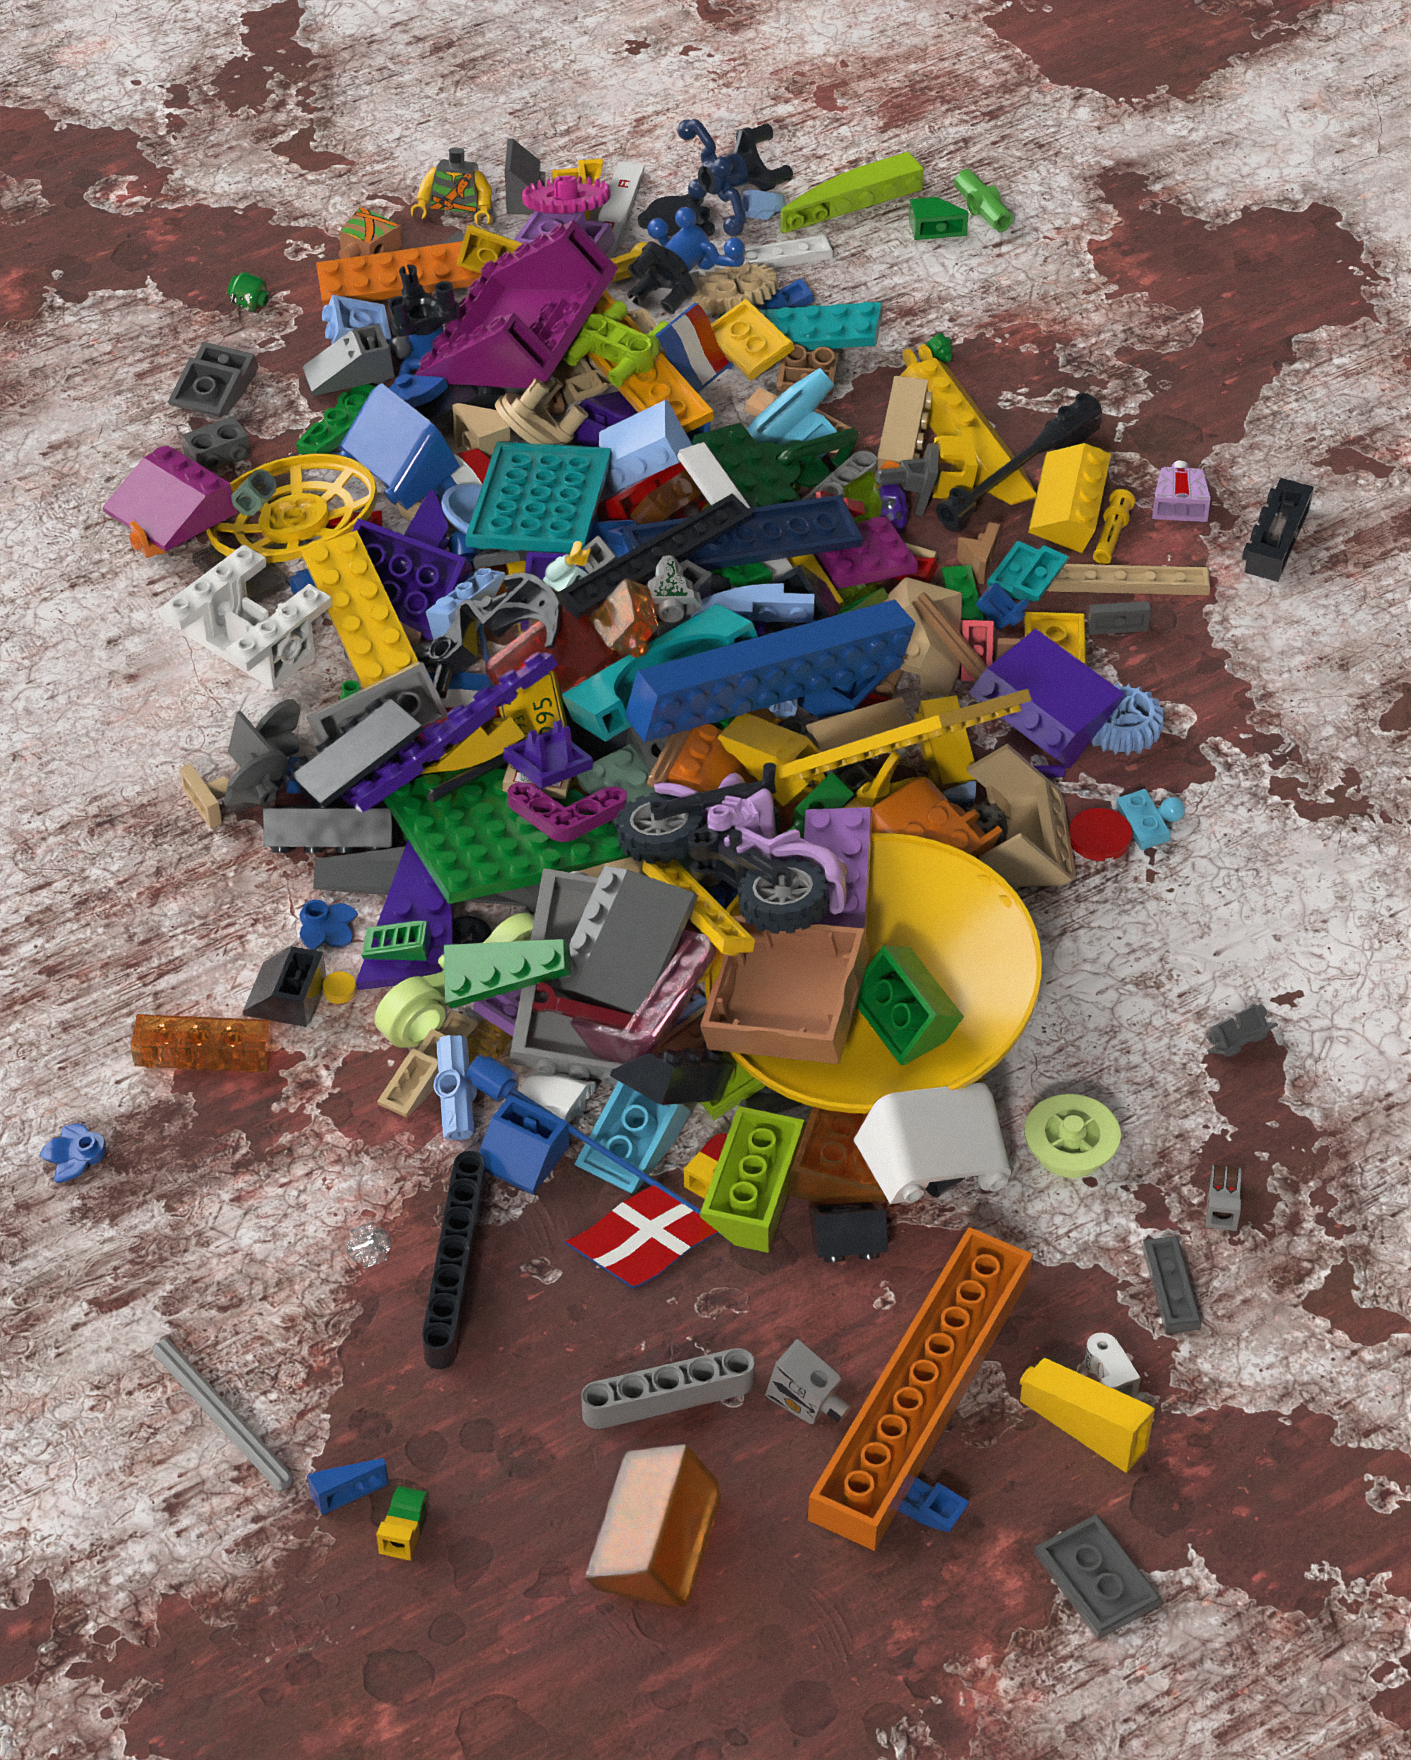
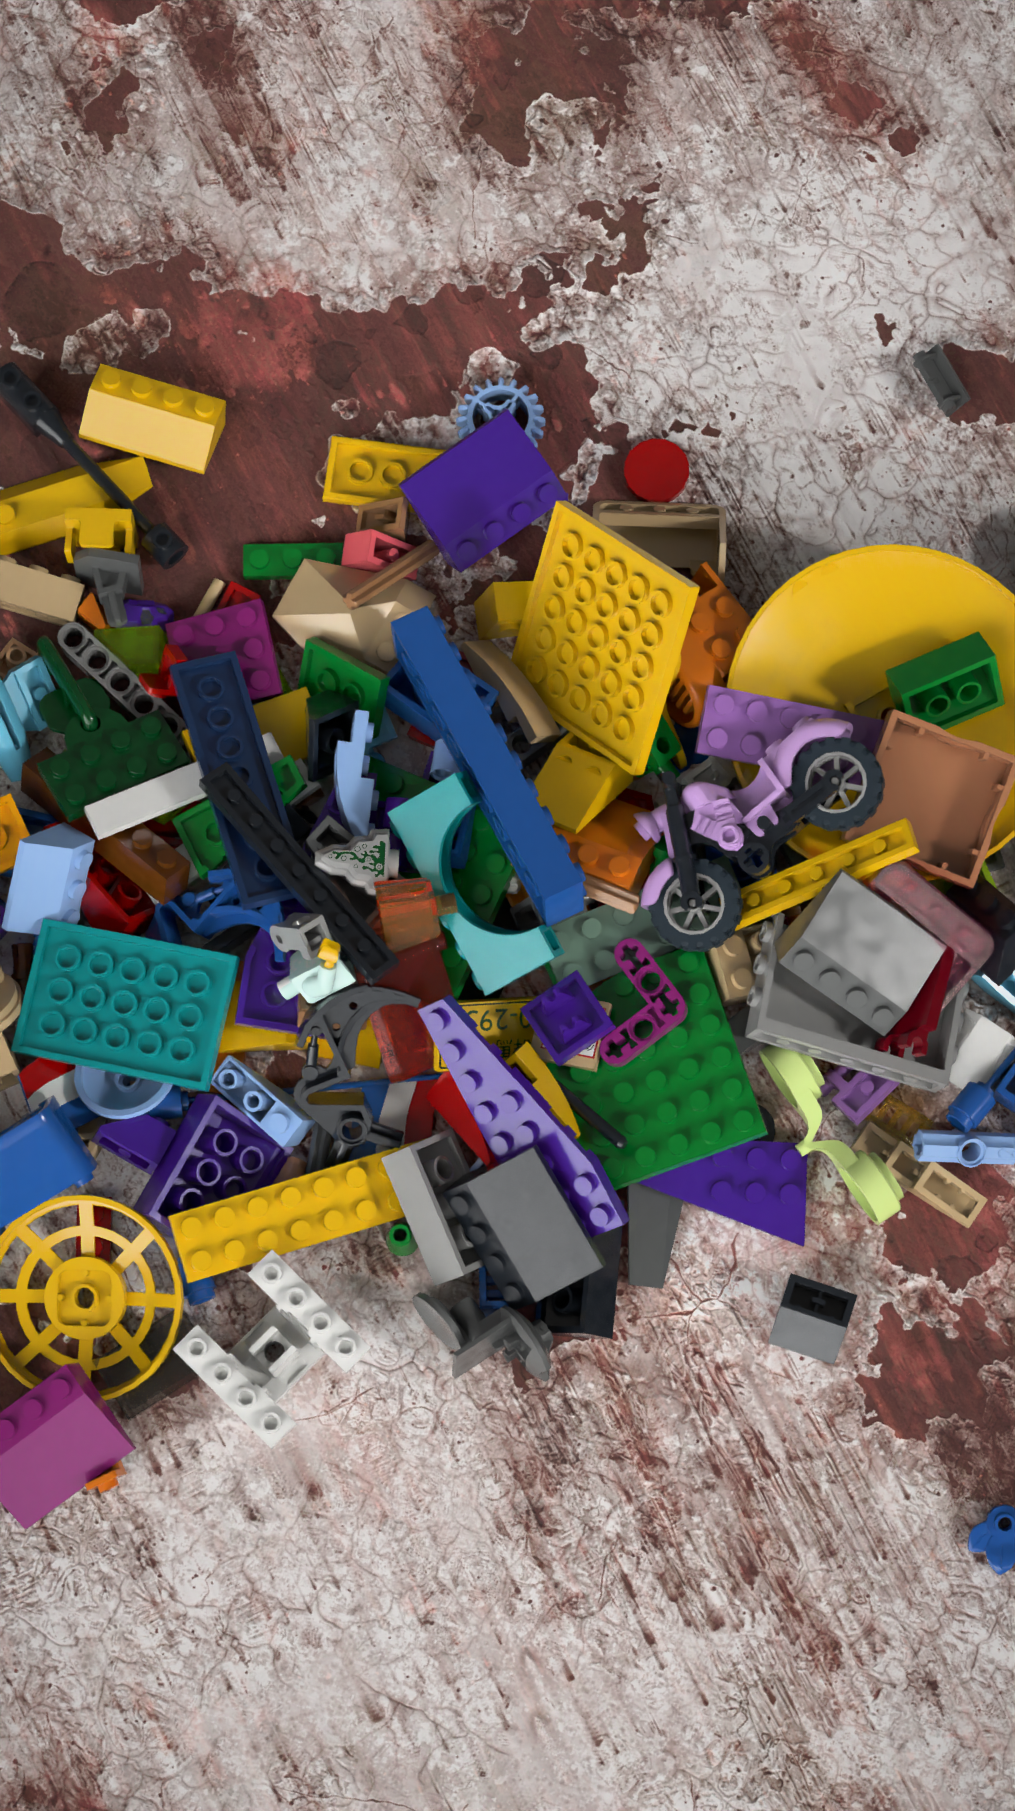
camera: 80 degrees left, 30 degrees up
clear orange brick [130,1014,273,1073] -> none
tan tile [179,764,228,829] -> none
sand green rock [231,469,277,516] -> none
blue plate [299,900,358,950] -> none
yellow tile [322,971,356,1004] -> none
green slope [361,921,432,961] -> none
wing [444,939,571,1009] -> none
medium nougat slope [957,522,1000,584] -> none
blue bracket [975,582,1030,630] -> none
teal slope [987,540,1069,601] -> none
tan tile [1046,564,1210,595] -> none
dark grey plate [1087,601,1151,635] -> none
yellow pin [1093,489,1136,565] -> none
medium azure plate [1116,789,1185,850] -> none
lavender torso [1152,461,1211,522] -> none
black brick [1242,478,1314,582] -> none

